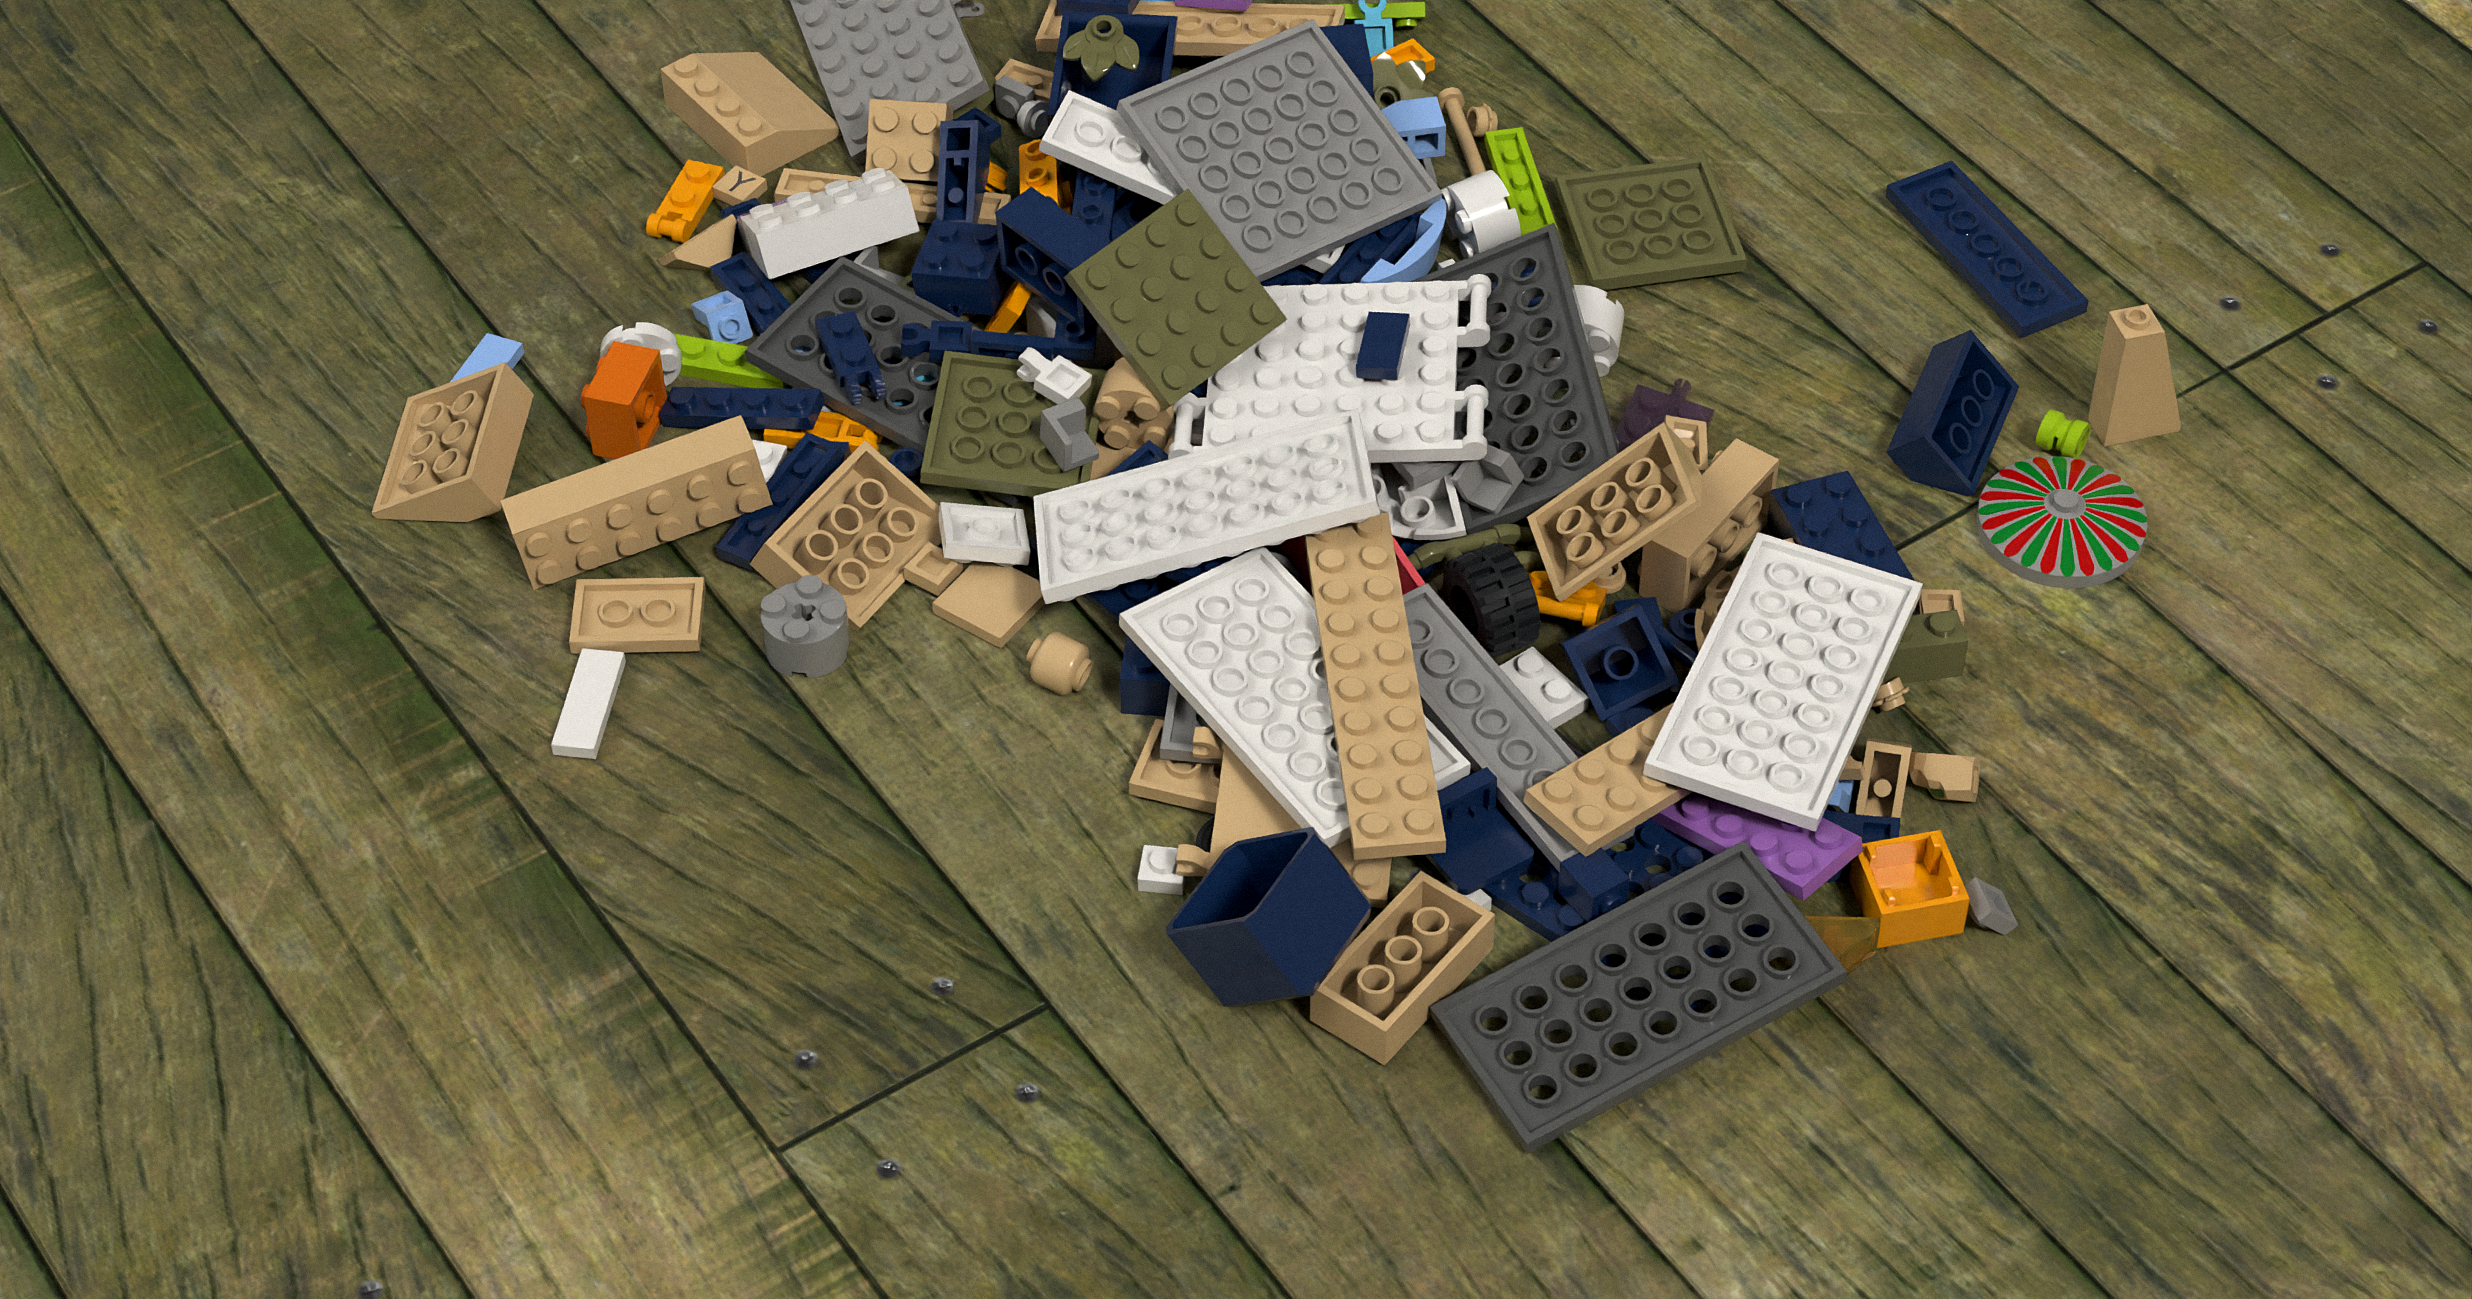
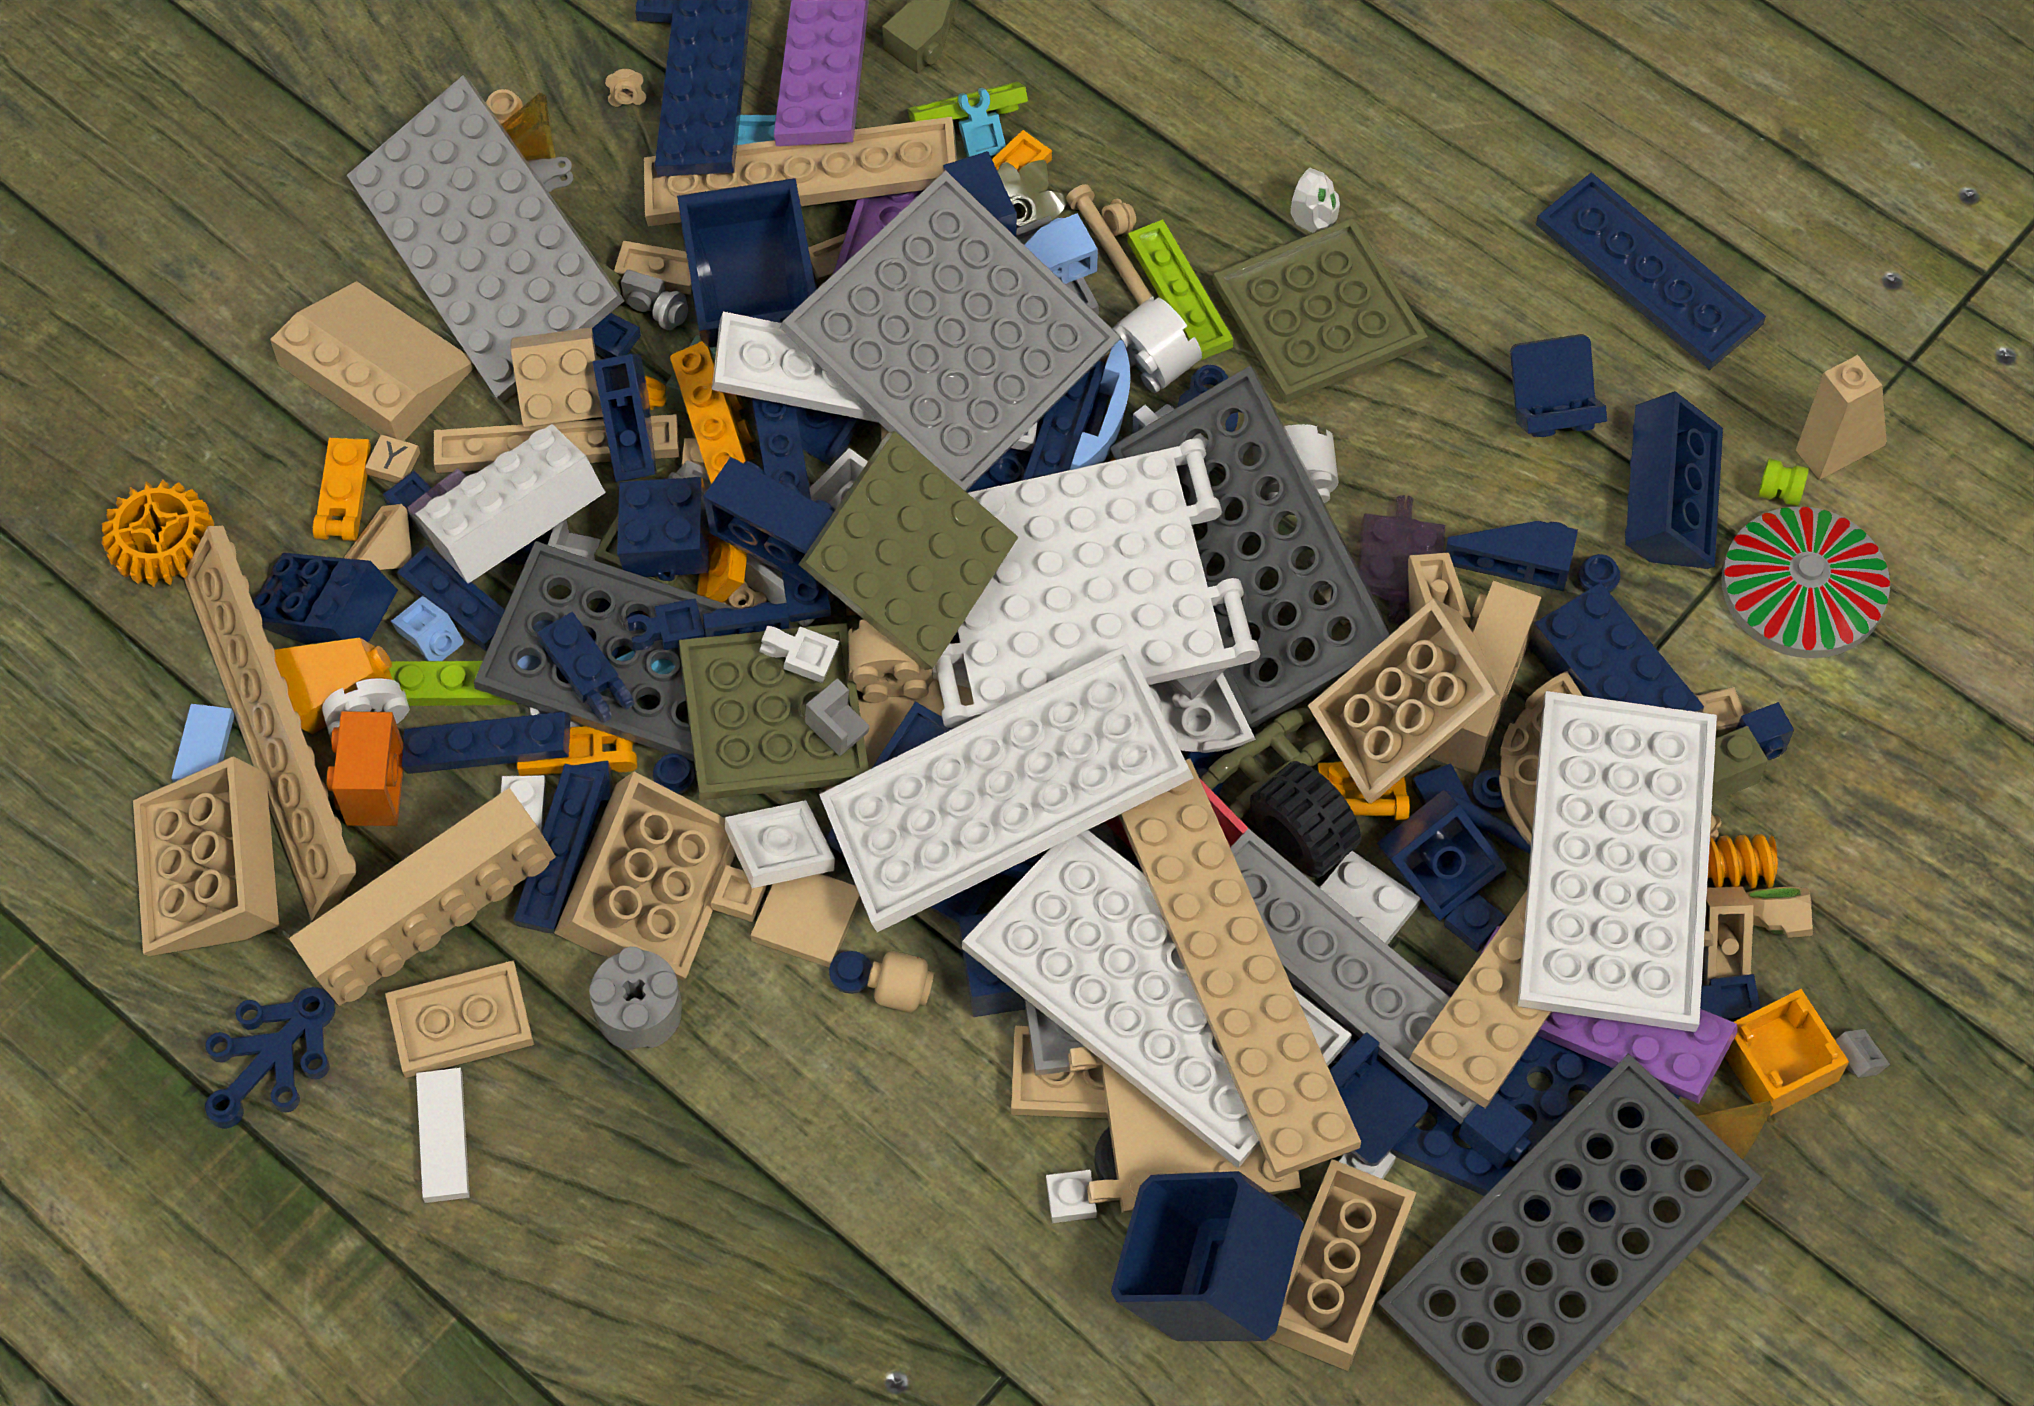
camera: 15 degrees left, 15 degrees up
olive plate [1063,15,1140,82] -> none
dark blue tile [1356,311,1410,380] -> none
light grey panel [1451,444,1525,515] -> none
none -> light orange gear [102,479,215,587]
none -> tan plate [184,525,356,921]
none -> dark blue plant [205,987,335,1129]
none -> dark blue slope [253,553,398,645]
none -> light orange slope [274,638,393,735]
none -> dark blue plate [829,951,872,994]
none -> white rock [1291,168,1340,233]
none -> dark blue slope [1445,521,1578,591]
none -> dark blue bracket [1510,334,1607,437]
none -> dark blue plate [1578,554,1620,593]
none -> light orange piece [1708,834,1778,889]
none -> dark blue plate [1736,702,1794,760]

